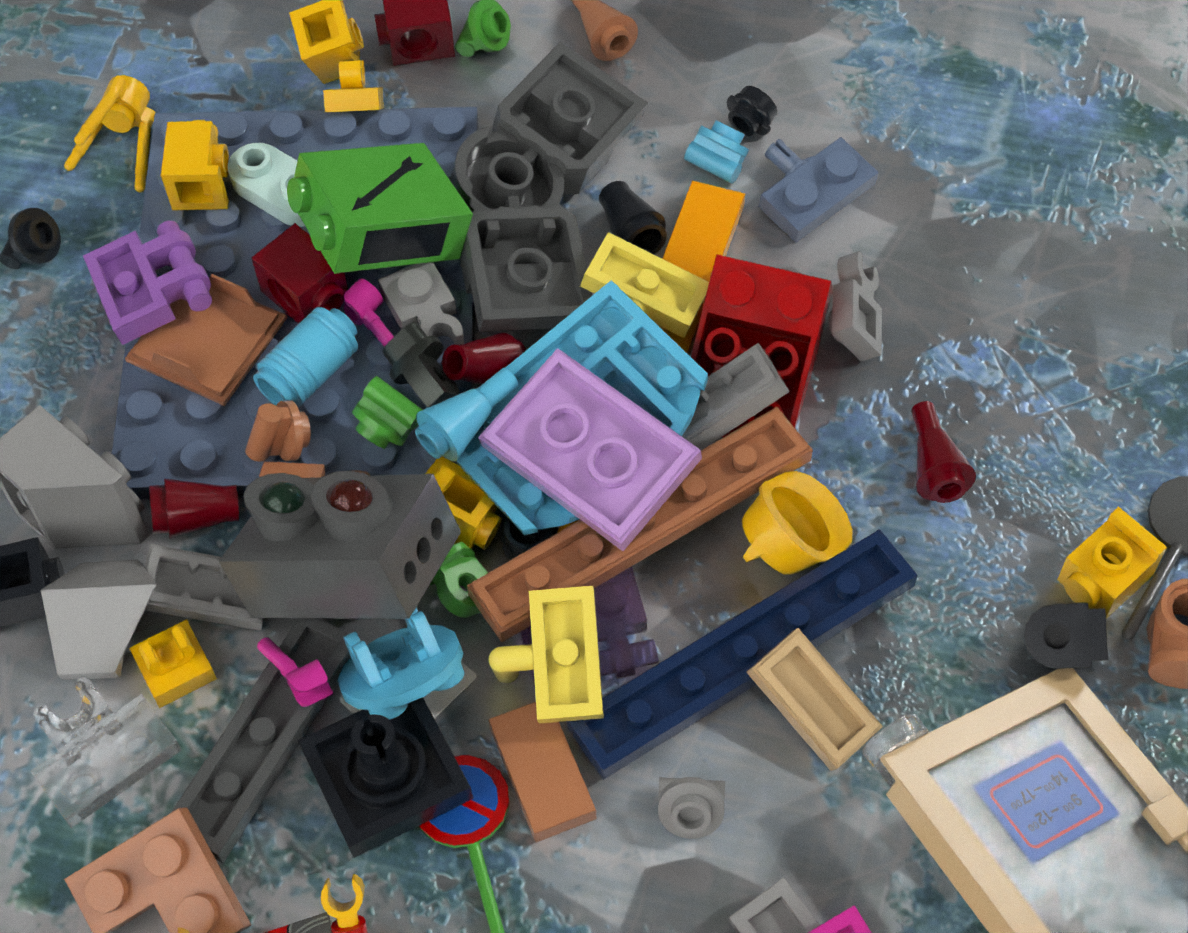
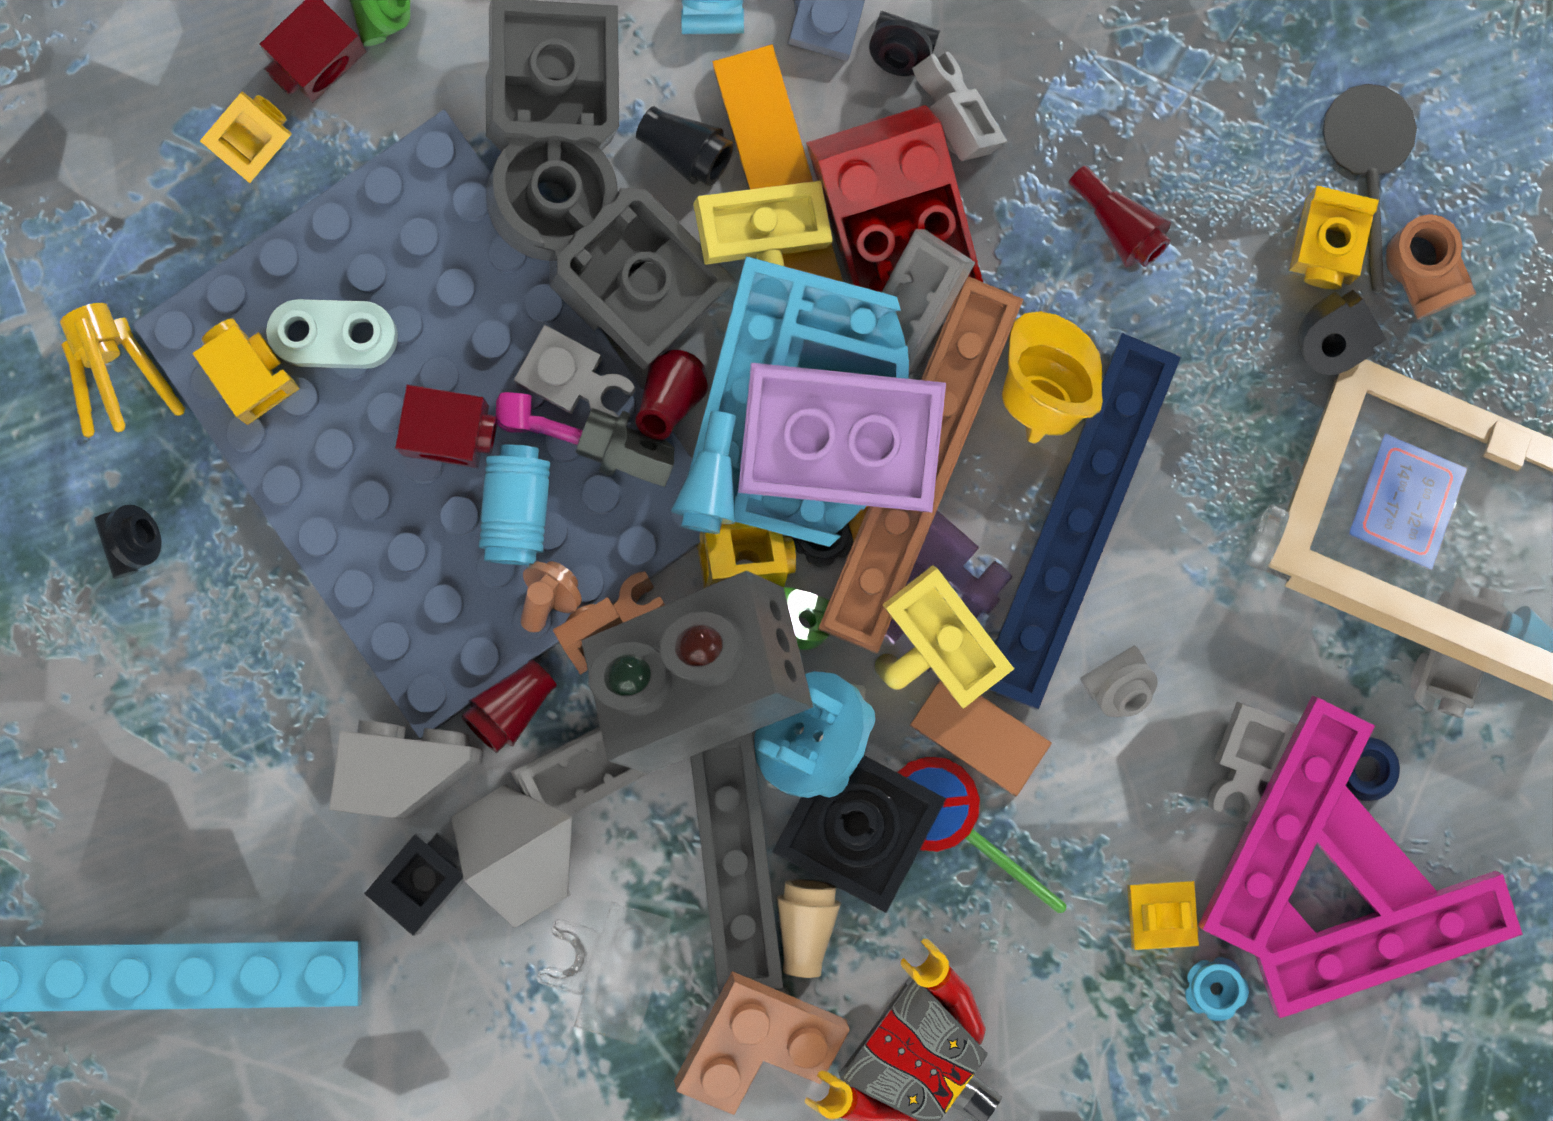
camera: 40 degrees left, 25 degrees up
medium lavender plate [83,221,212,345] -> none
nougat piece [125,274,287,406] -> none
yellow tile [129,619,217,708] -> none
dark pink hand [257,637,333,707] -> none
bright green brick [287,143,473,274] -> none
yellow tile [323,60,384,112] -> none
bright green plate [352,376,422,449] -> none
tan tile [746,628,883,771] -> none
none -> tan cone [777,879,841,978]
none -> black plate [869,10,940,76]

